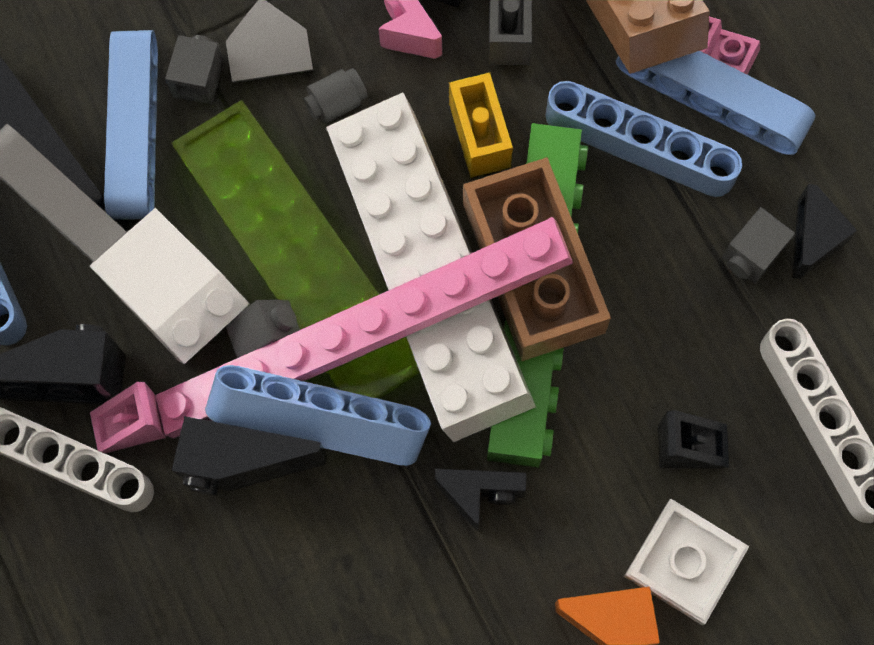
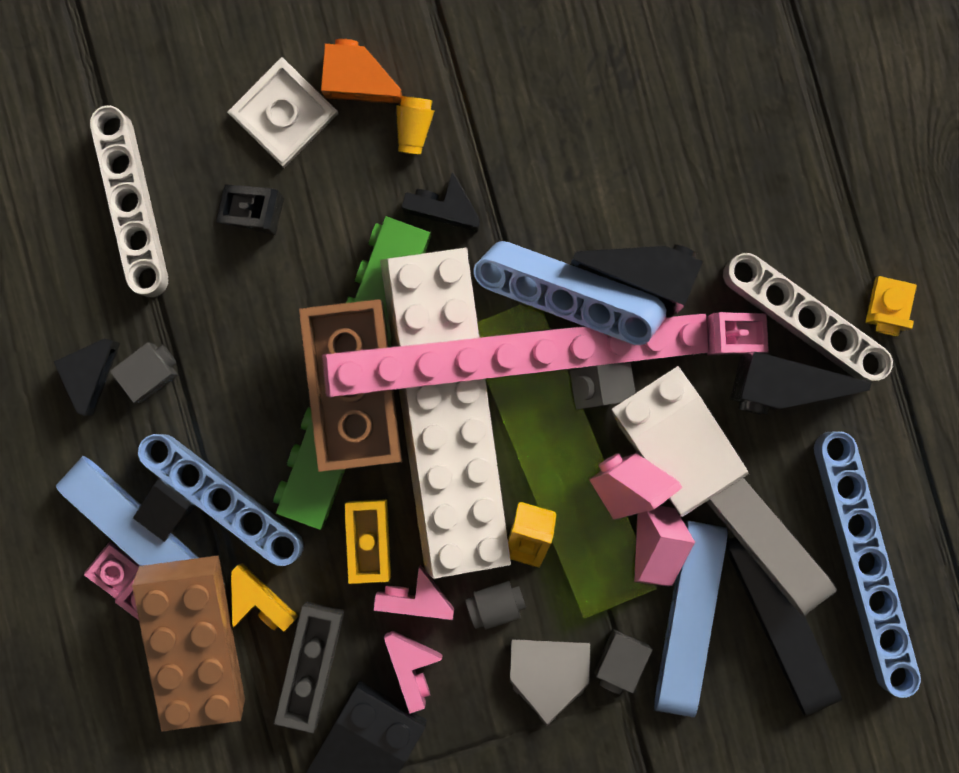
camera: 175 degrees left, 15 degrees up
none -> black slope [133,479,196,542]
none -> yellow slope [231,563,298,632]
none -> bright pink slope [374,565,454,620]
none -> yellow cone [396,96,435,154]
none -> yellow slope [508,502,556,568]
none -> bright pink slope [589,453,682,520]
none -> bright pink slope [634,506,695,587]

